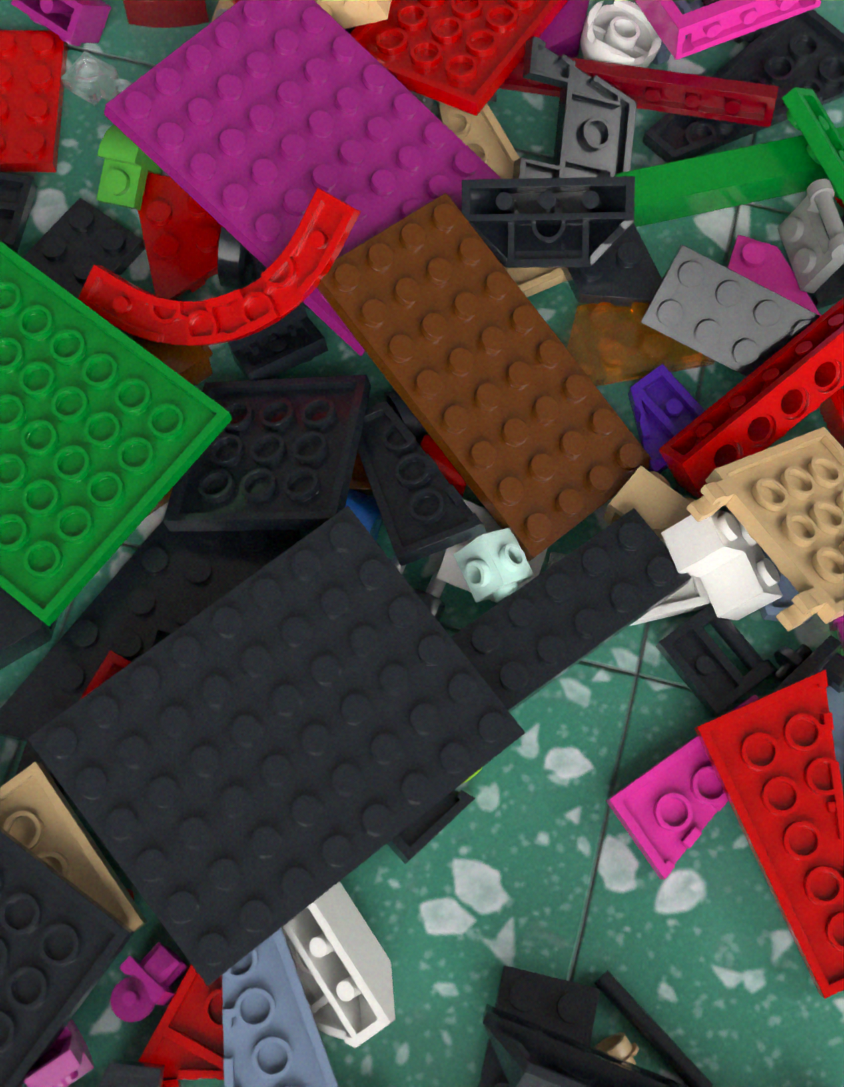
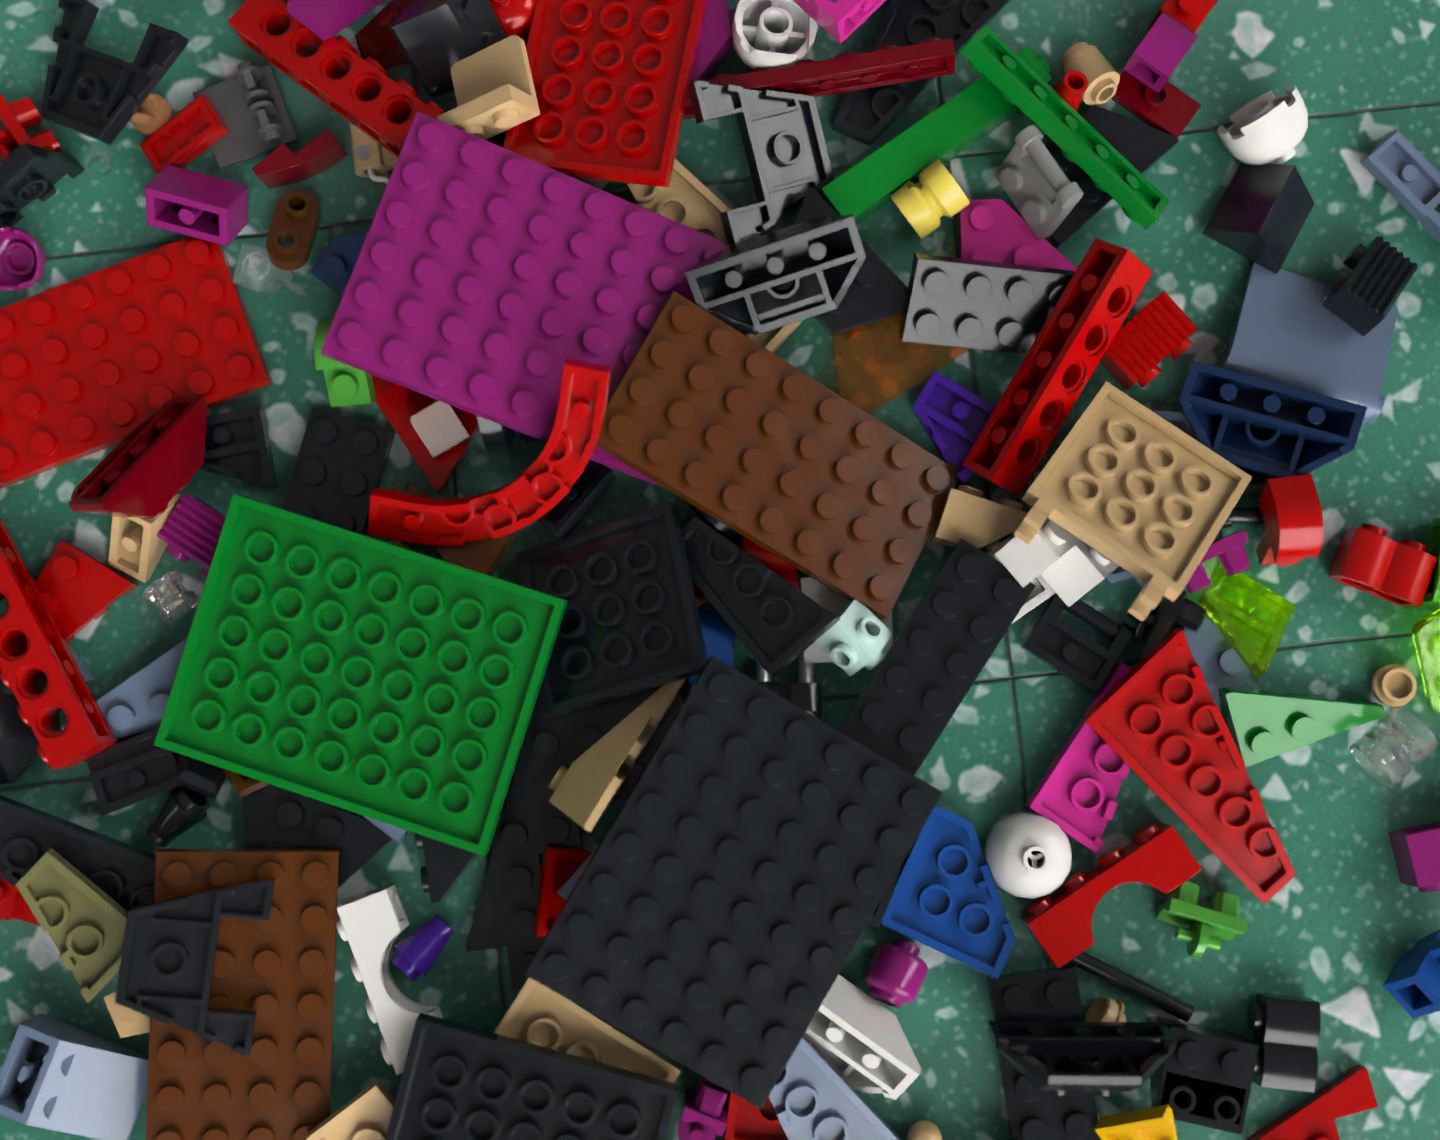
camera: 10 degrees left, 15 degrees up
none -> reddish brown plate [266,190,321,271]
none -> slope [408,400,471,459]
none -> tan wedge [548,678,687,832]
none -> magenta head [864,939,928,1009]
none -> blue plate [881,805,1016,979]
none -> light yellow wheel [890,159,970,240]
none -> white cylinder [983,811,1072,899]
none -> red arch [1020,821,1203,969]
none -> bright green hips [1155,881,1248,958]

